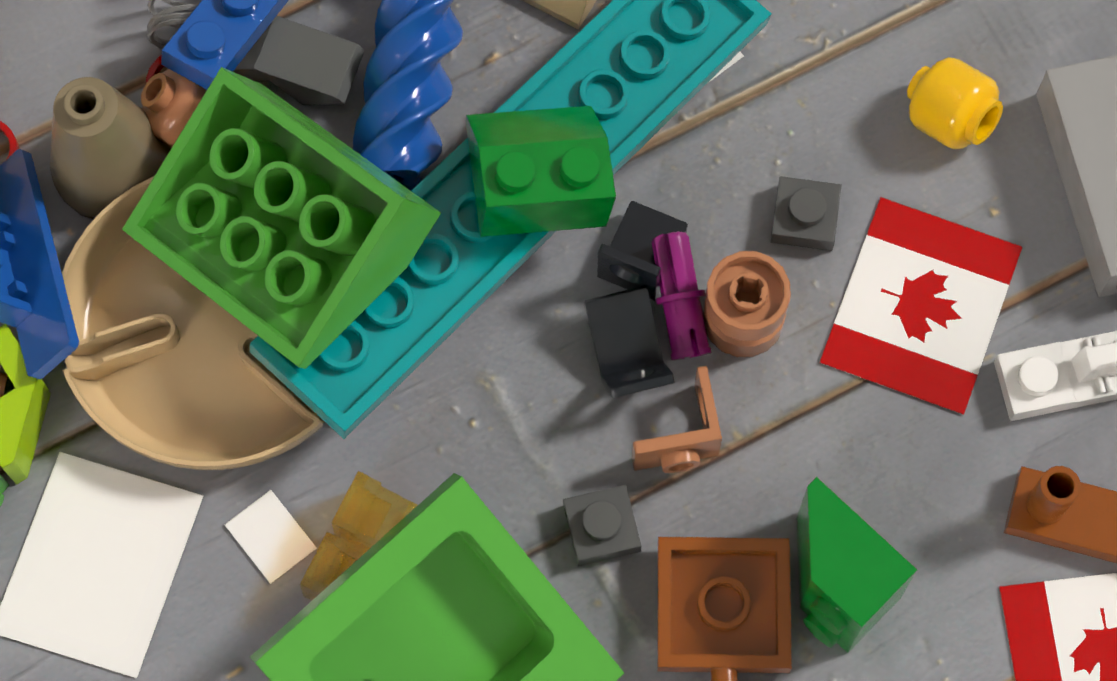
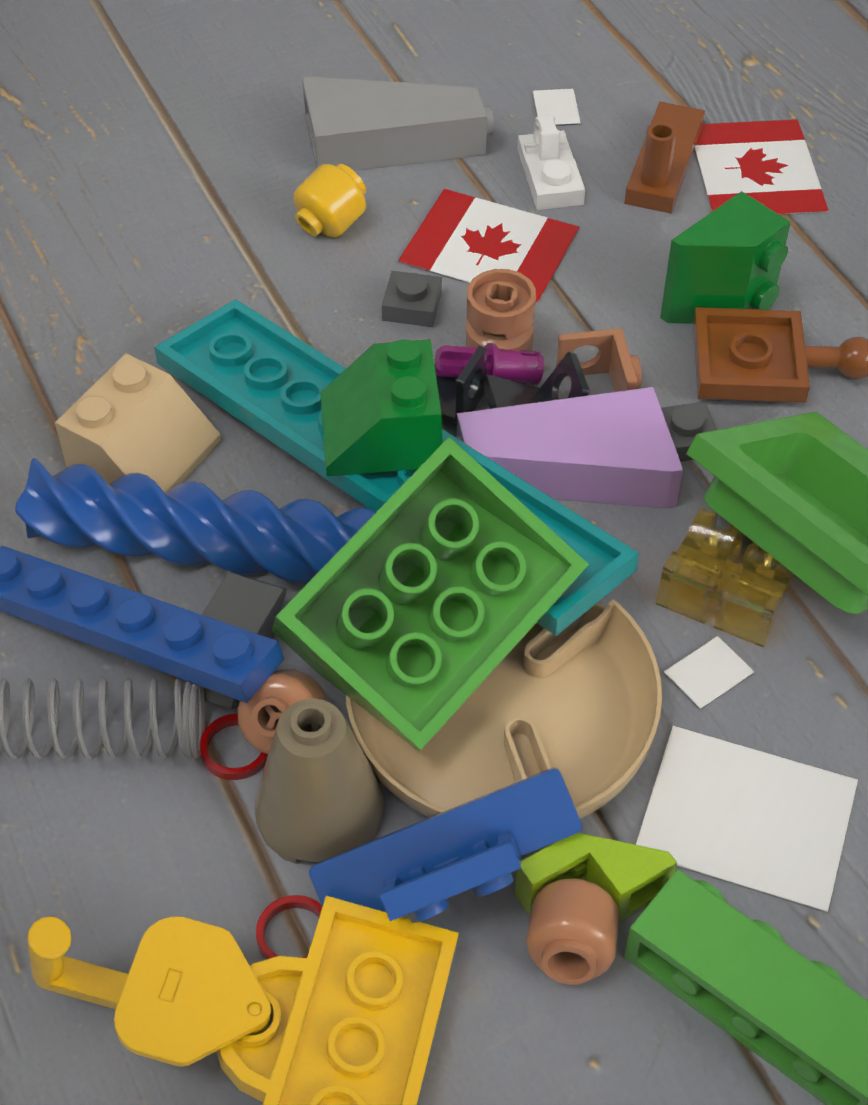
camera: 90 degrees left, 20 degrees down
none -> lavender slope [456,387,683,508]

